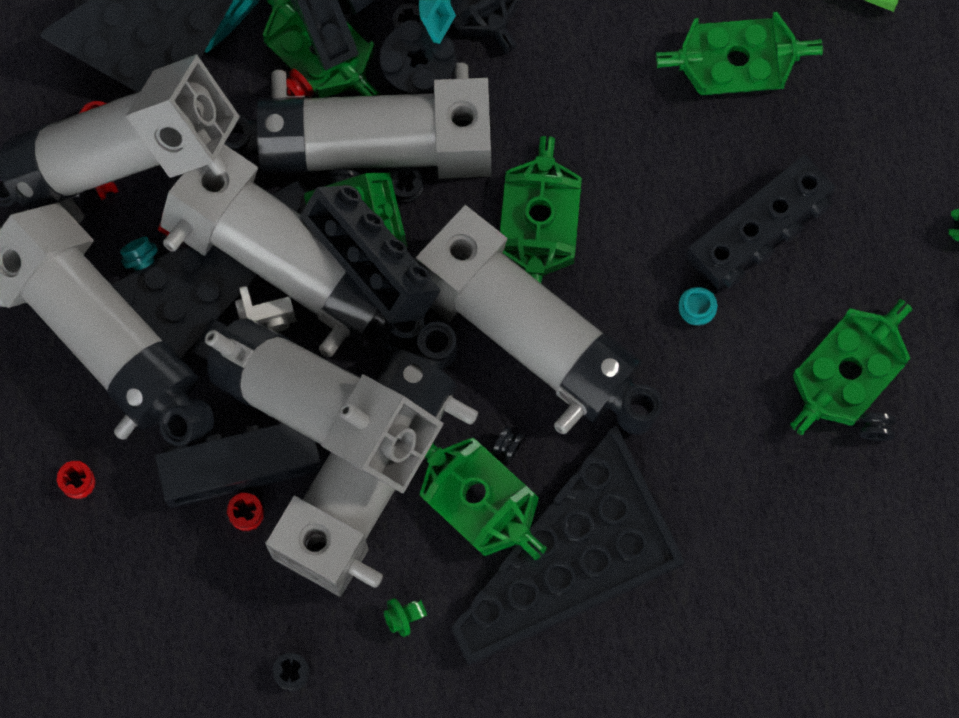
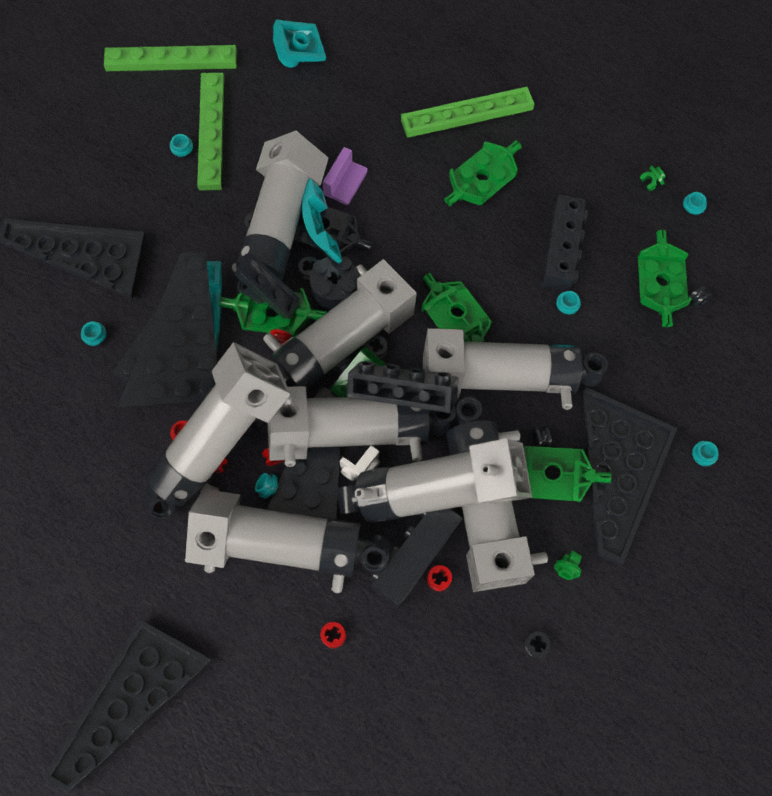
camera: 45 degrees left, 5 degrees down
none -> teal plate [692,441,719,466]

